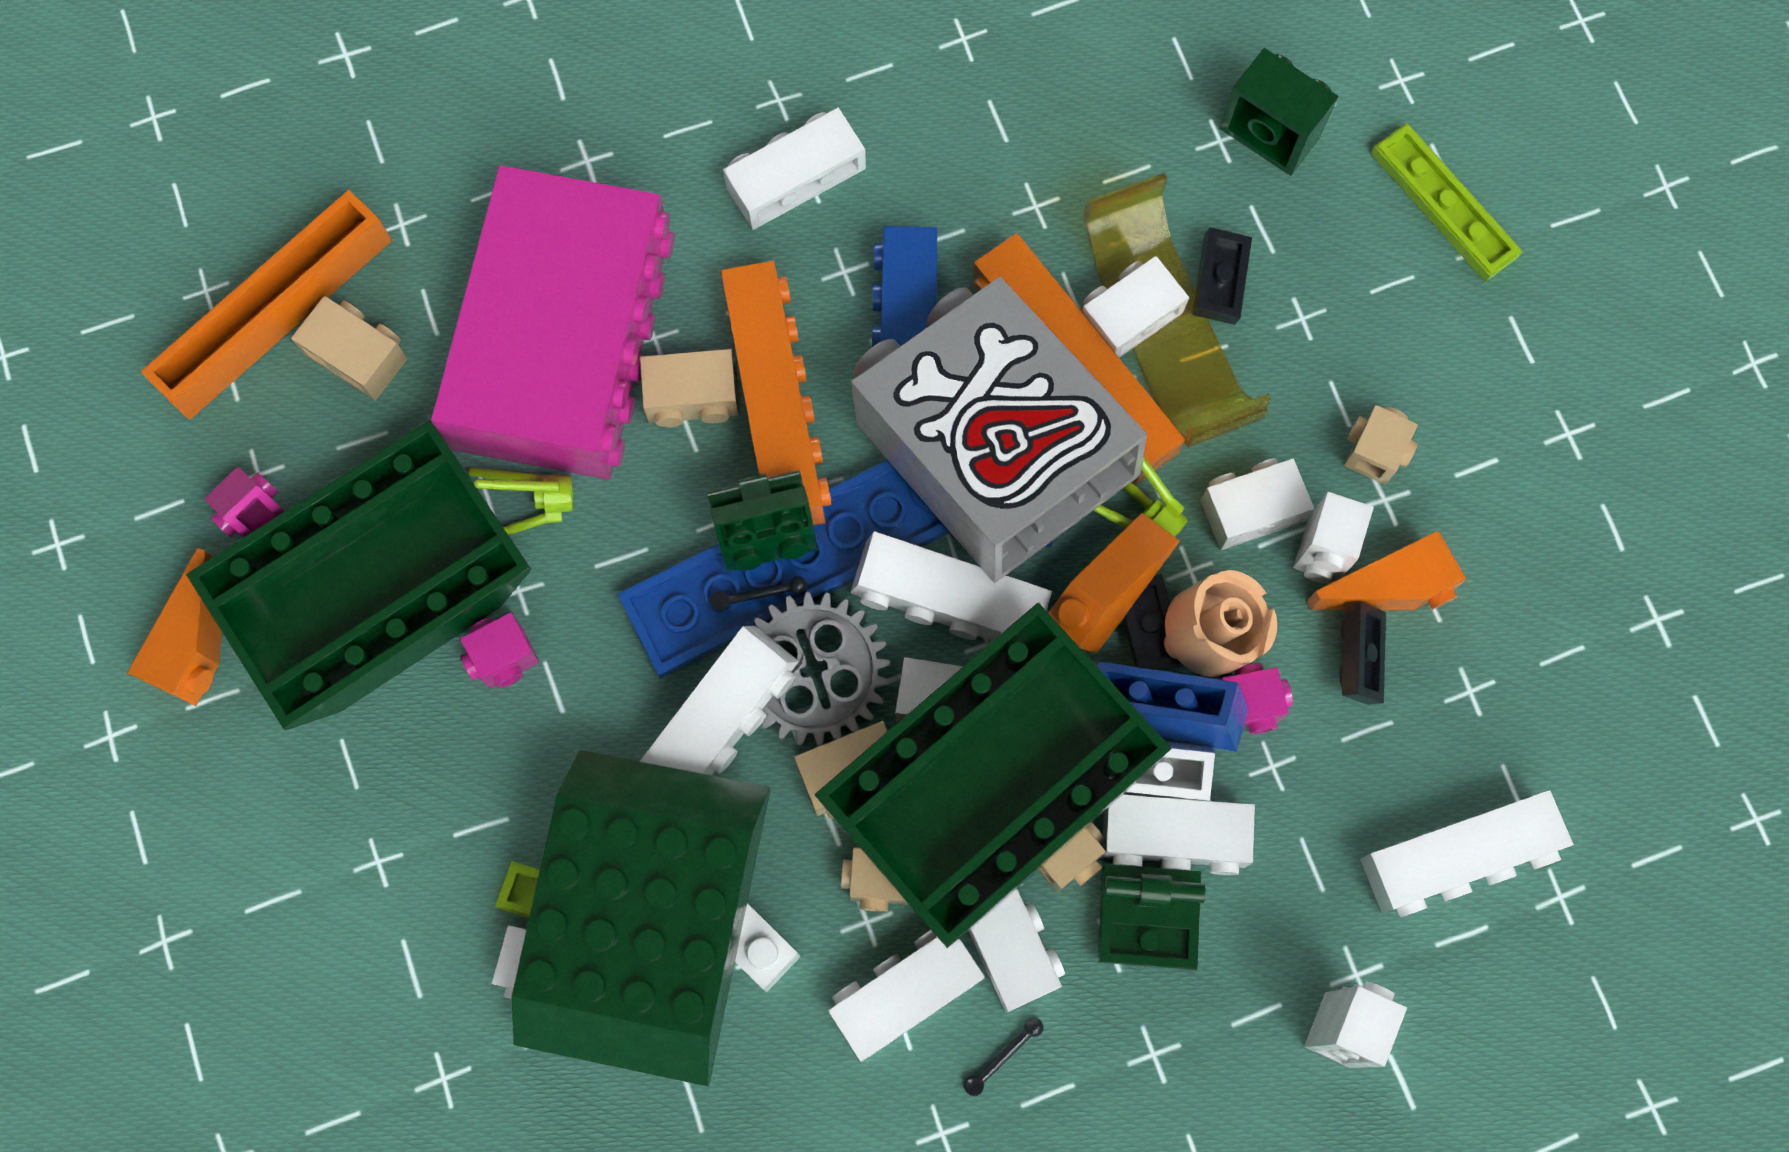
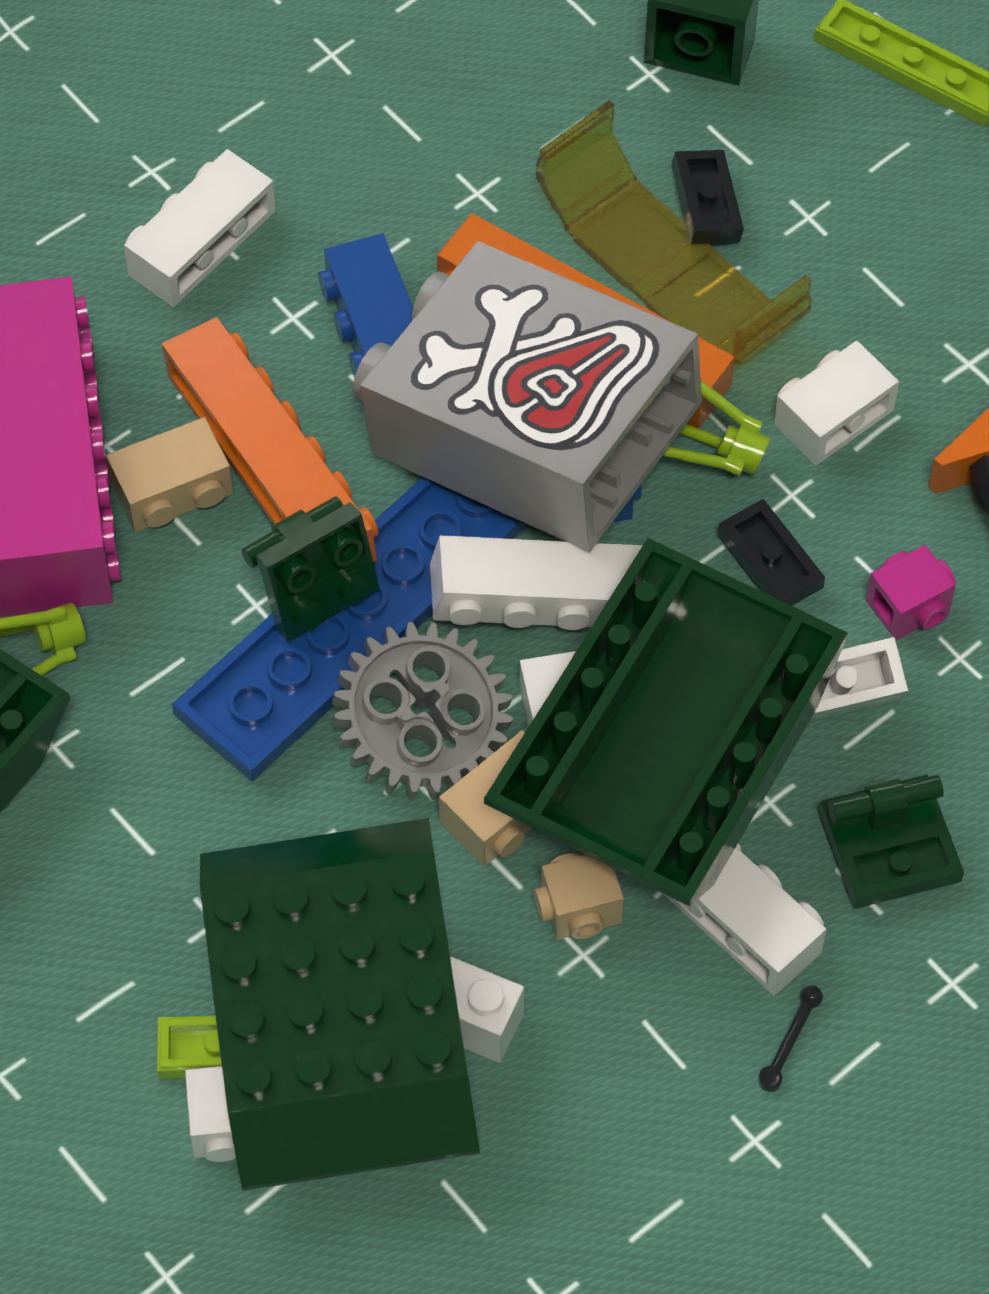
camera: 20 degrees left, 15 degrees down
dark pink brick [460,612,540,688] -> none
white brick [640,626,799,775] -> none
black hinge [710,576,807,612] -> none
white brick [828,930,985,1062] -> none
tan brick [1039,823,1106,893] -> none
orange slope [1048,513,1180,654] -> none
white brick [1082,256,1189,358] -> none
blue brick [1098,662,1249,752] -> none
white brick [1102,795,1255,875] -> none
light nougat brick [1164,570,1277,678] -> none
white brick [1293,492,1374,584] -> none
tan brick [1344,405,1418,485] -> none

